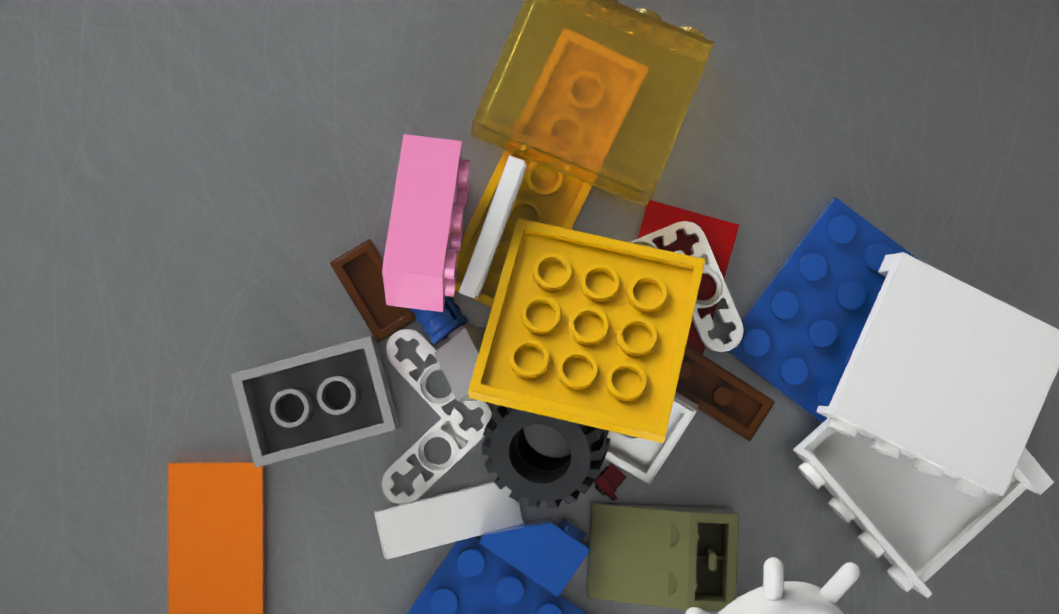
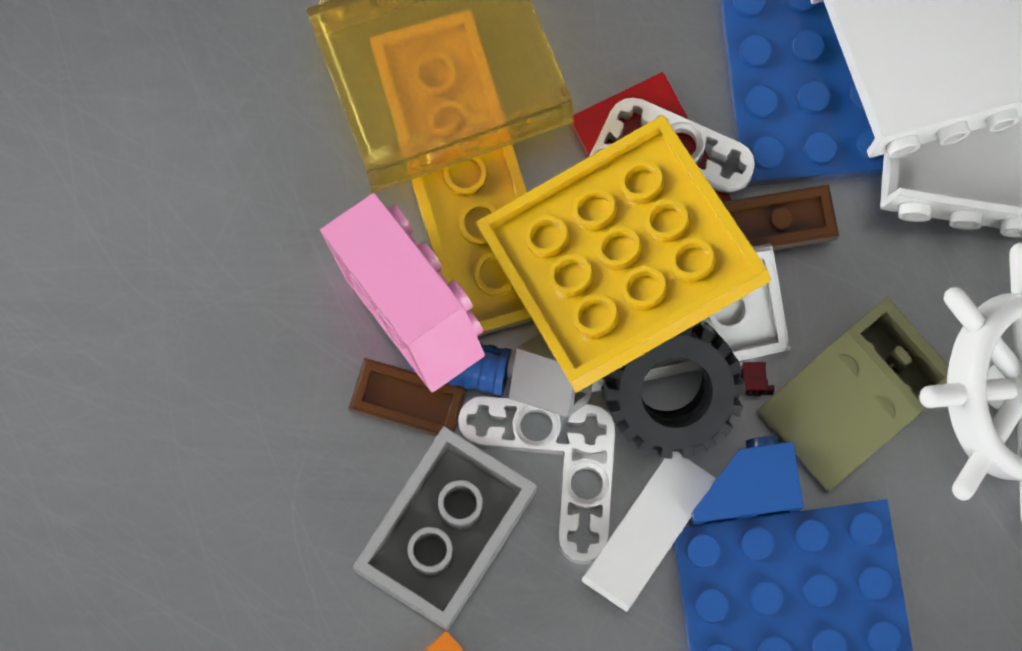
camera: 45 degrees left, 10 degrees down
white tile [459,155,527,299] -> none

